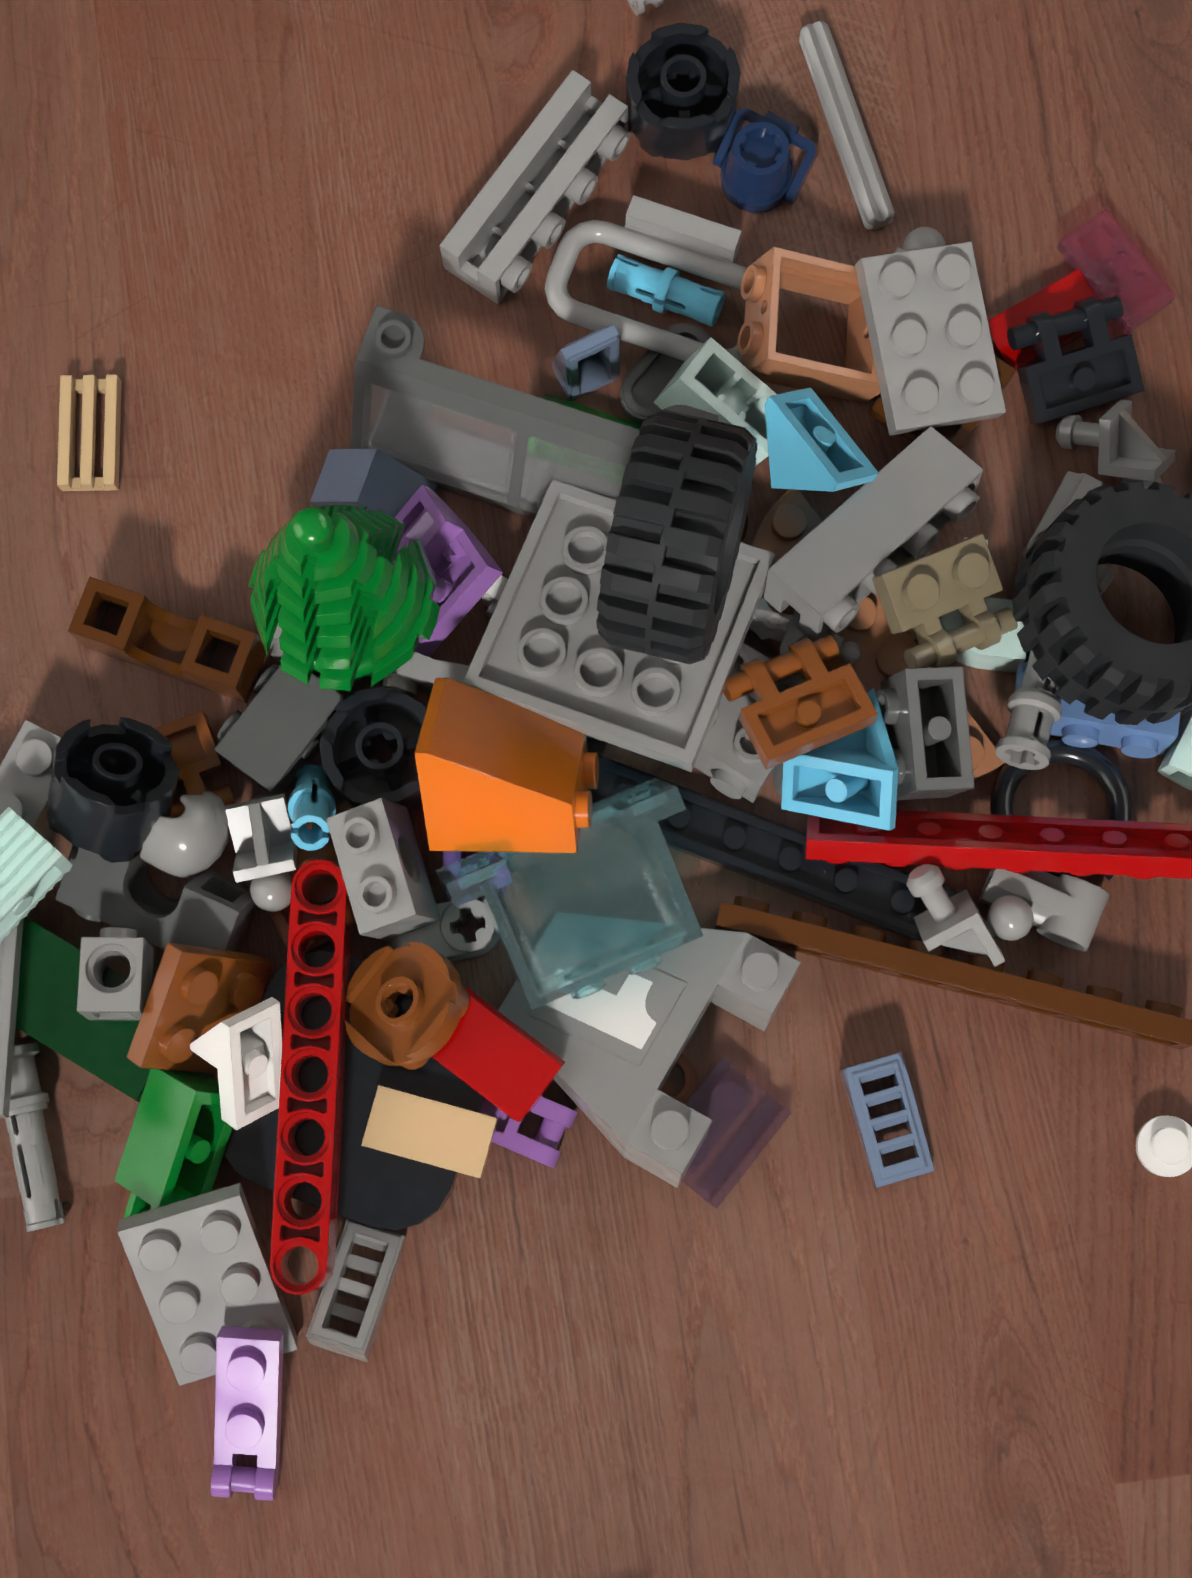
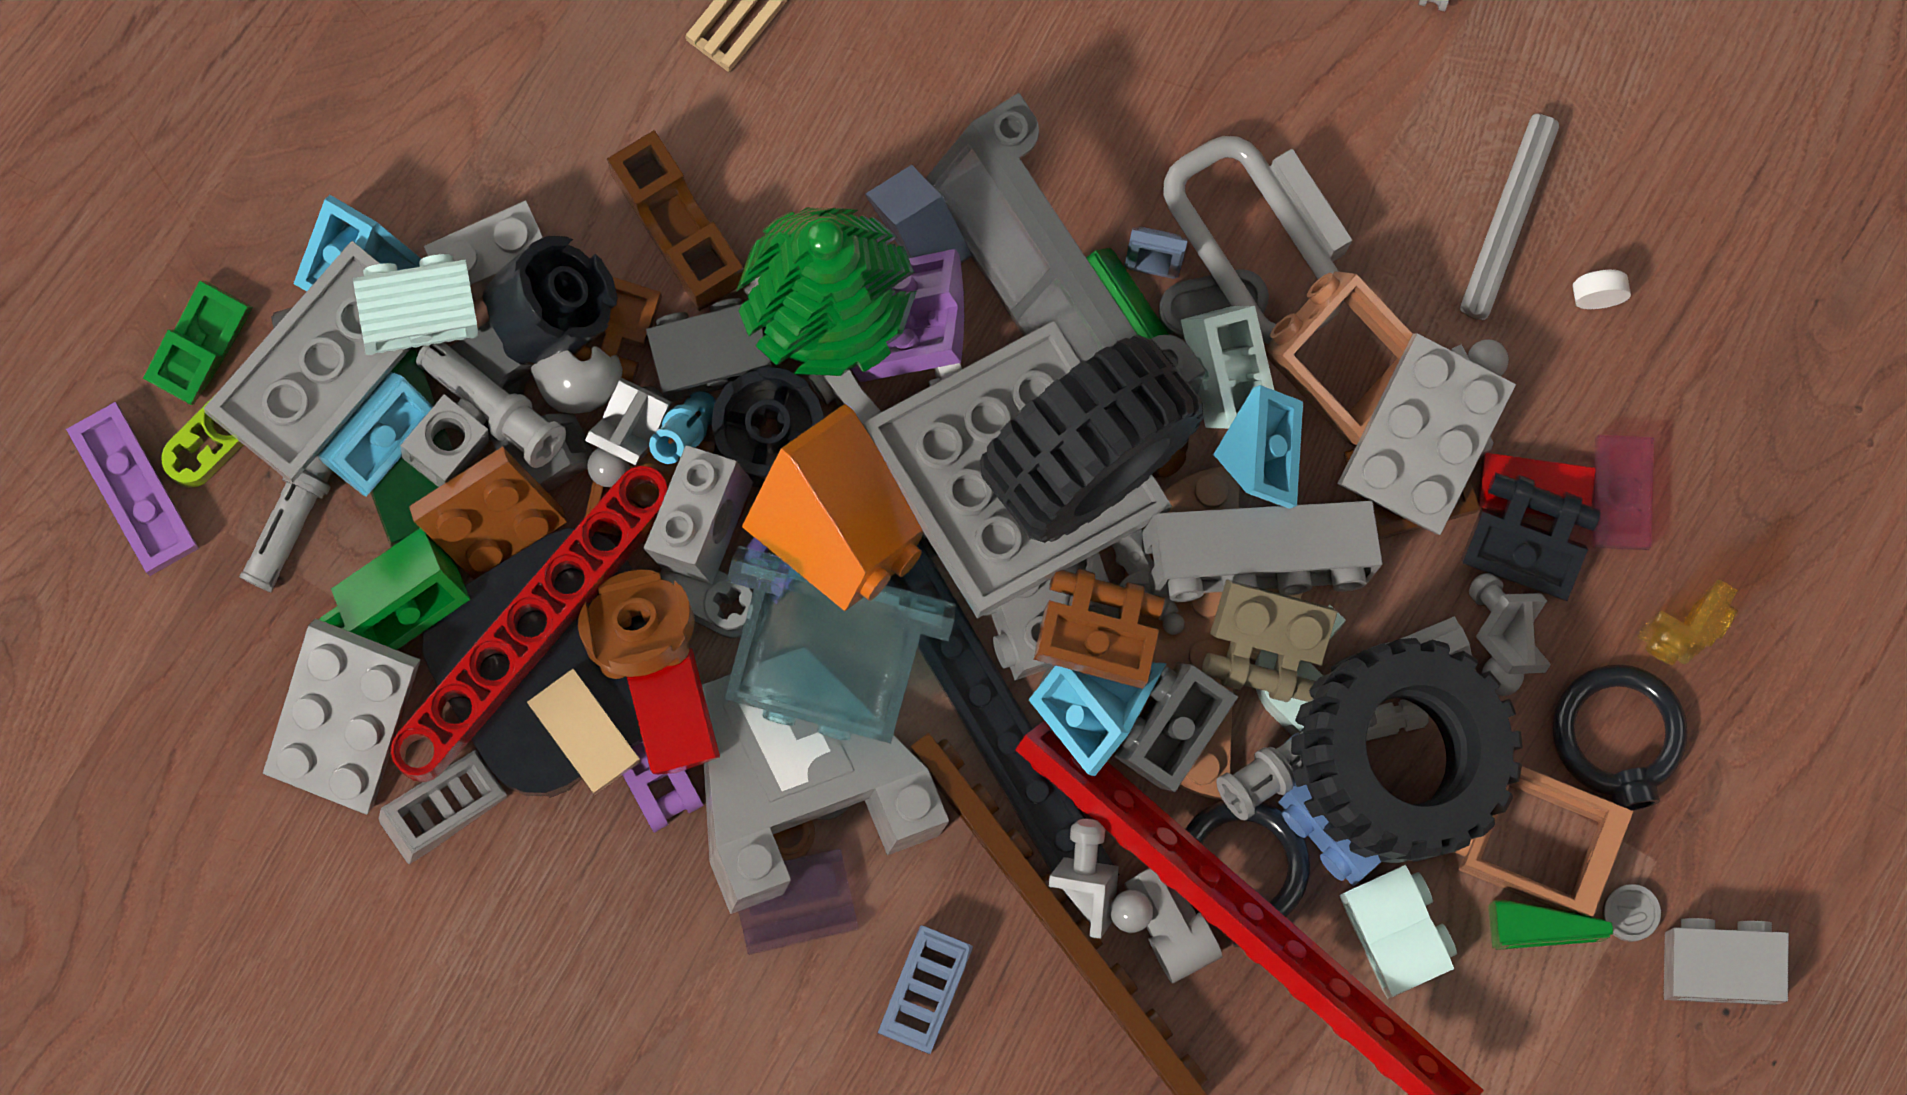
camera: 30 degrees right, 0 degrees up
white slope [190,997,282,1130] -> none
plate [211,1326,284,1501] -> none
light grey brick [439,70,631,305] -> none
medium azure pin [607,254,726,327] -> none
black brick [626,23,741,161] -> none
dark blue piece [713,108,819,213] -> none
none -> medium azure slope [317,372,433,497]
none -> light grey pin [416,342,566,468]
none -> white tile [1573,270,1631,309]

